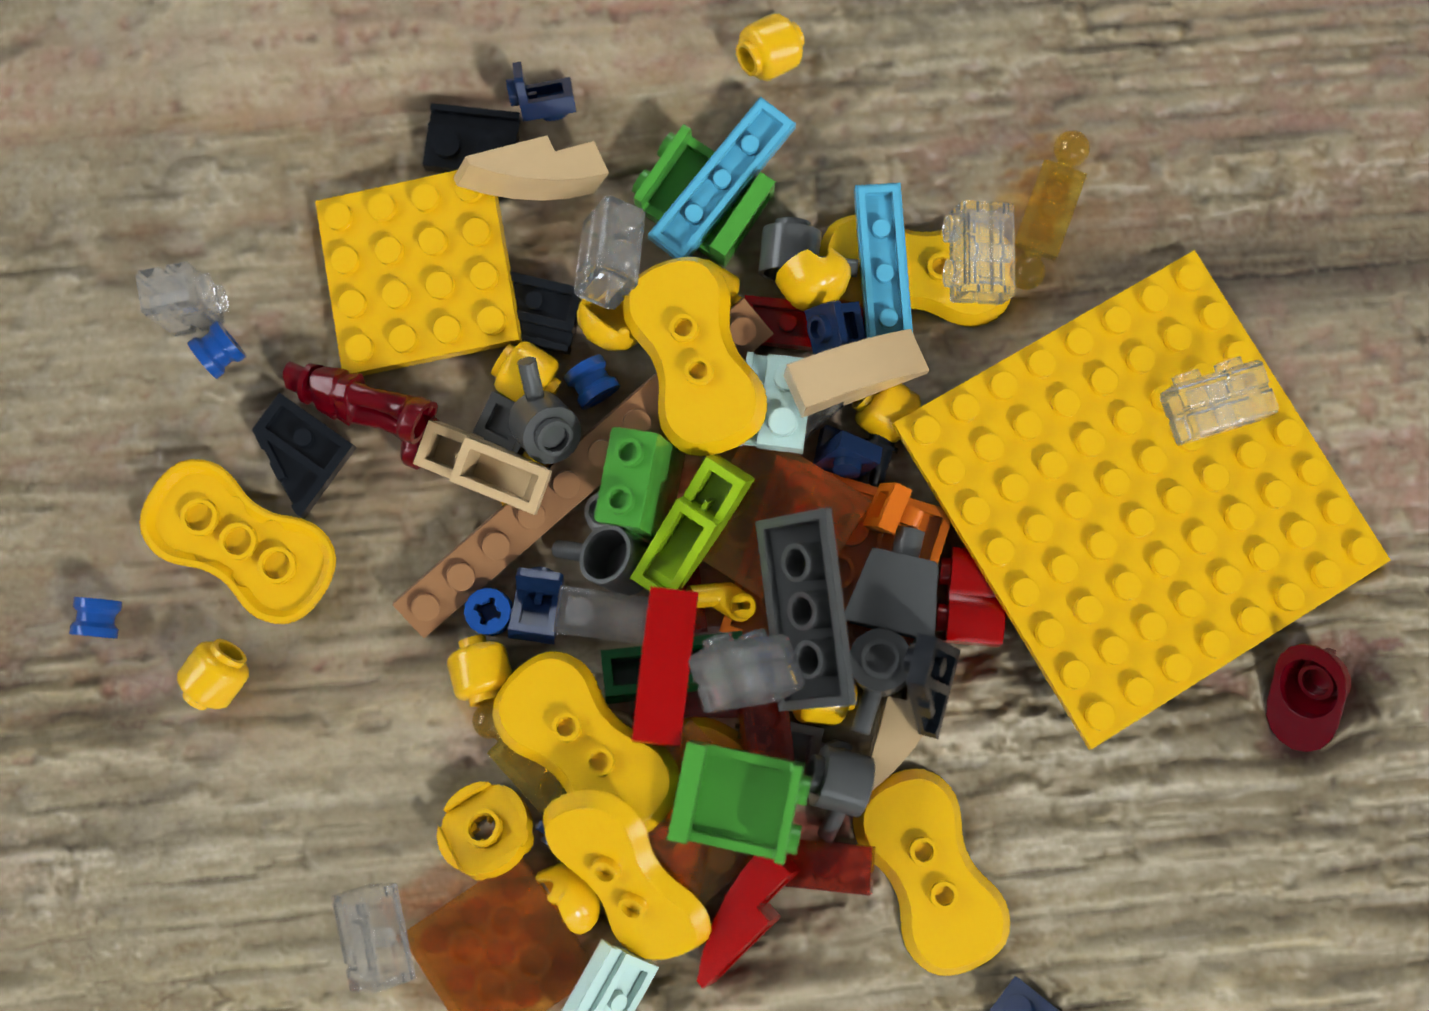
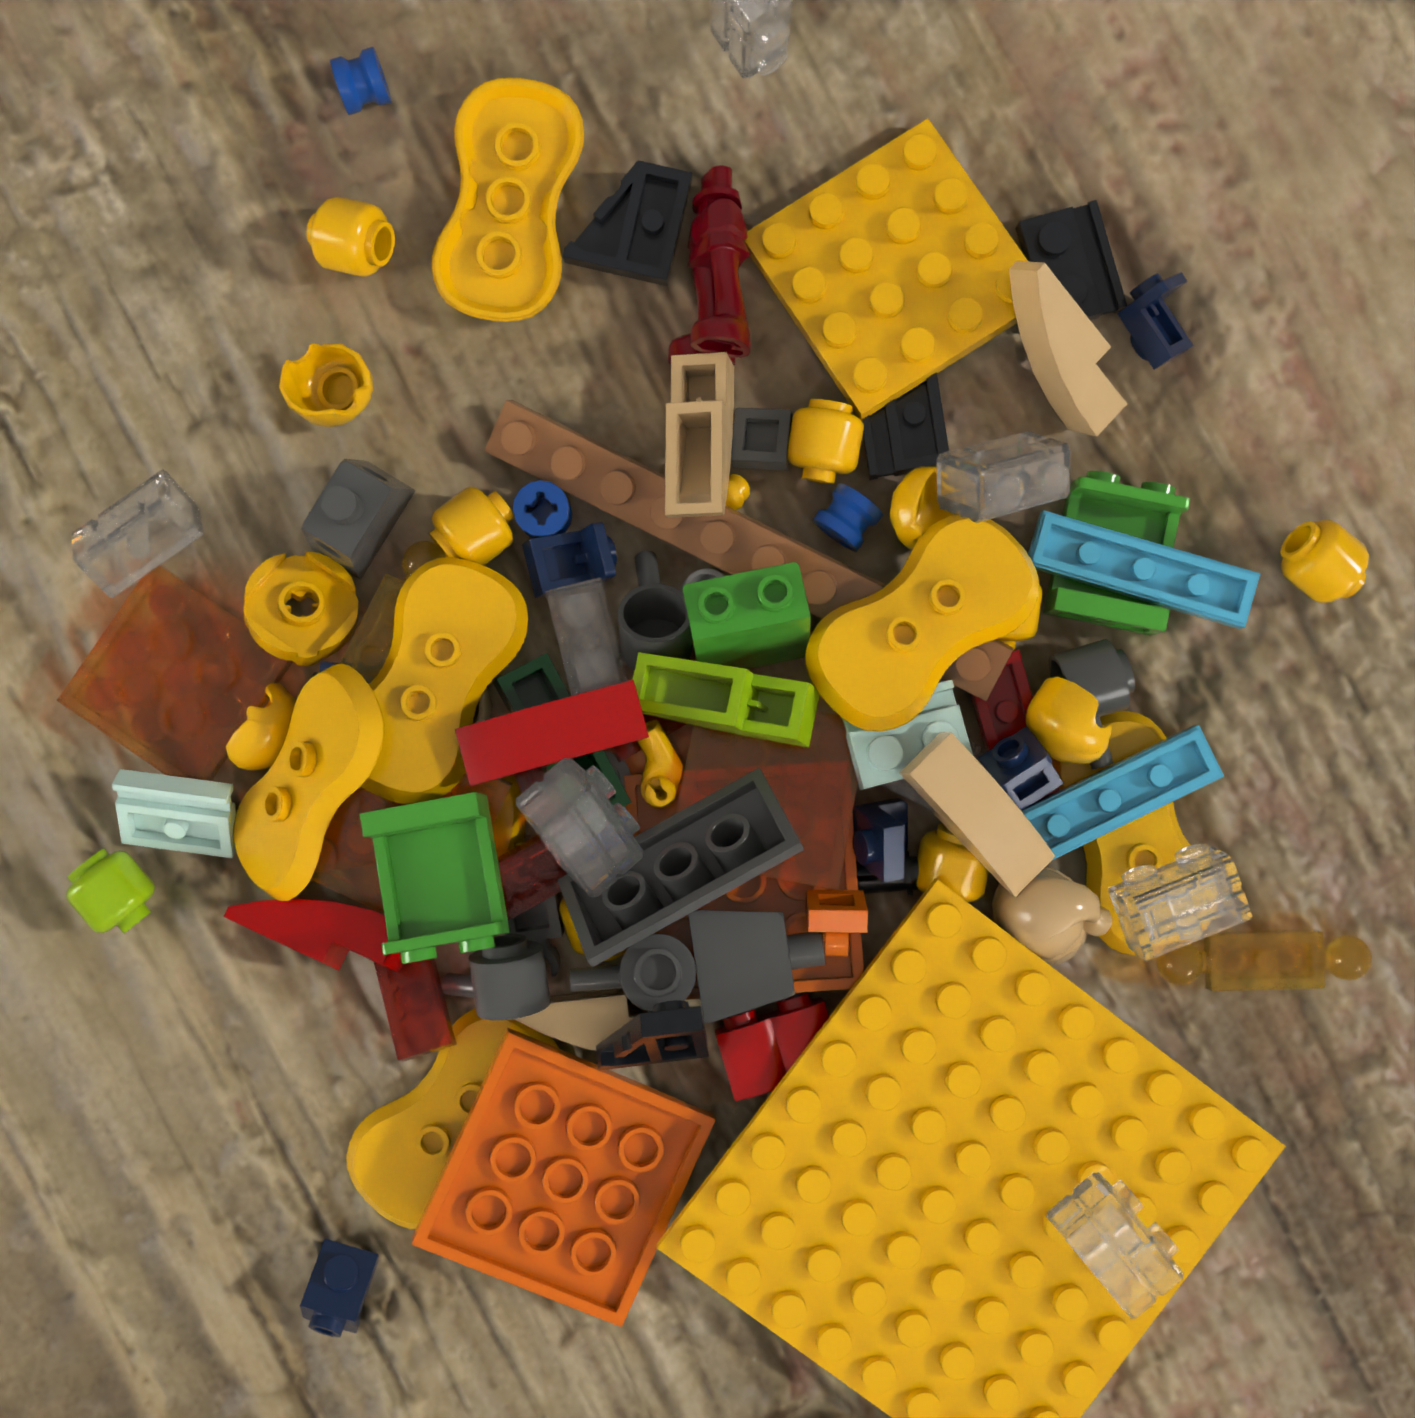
camera: 70 degrees right, 5 degrees up
blue wheel [187,321,247,379] -> none
dark grey piece [508,357,581,464] -> none
none -> yellow hair [279,343,373,428]
none -> dark grey torso [301,459,415,579]
none -> orange plate [412,1028,716,1327]
none -> tan piece [991,866,1112,967]

